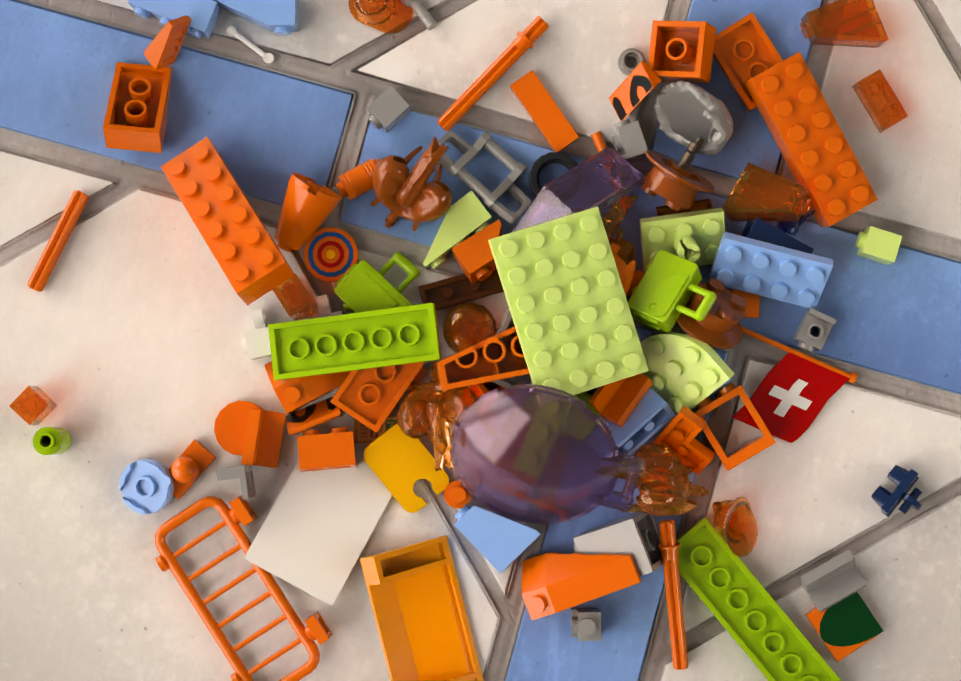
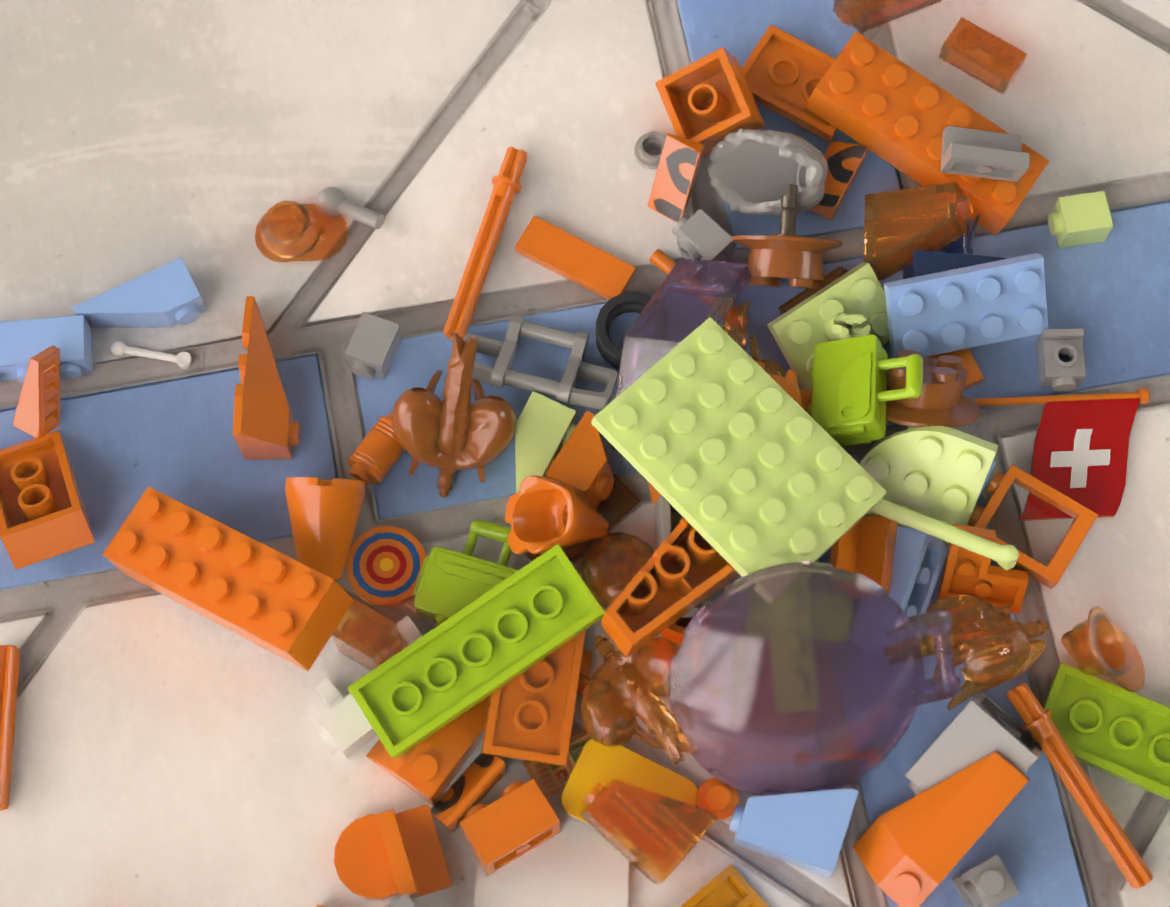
camera: 25 degrees left, 15 degrees down
none -> orange wedge [232,296,301,459]
none -> orange hat [505,475,609,554]
none -> clear orange slope [579,779,718,884]
none -> slope [808,140,869,221]
none -> yellowish green piece [870,499,1019,570]
none -> light grey panel [941,126,1030,182]

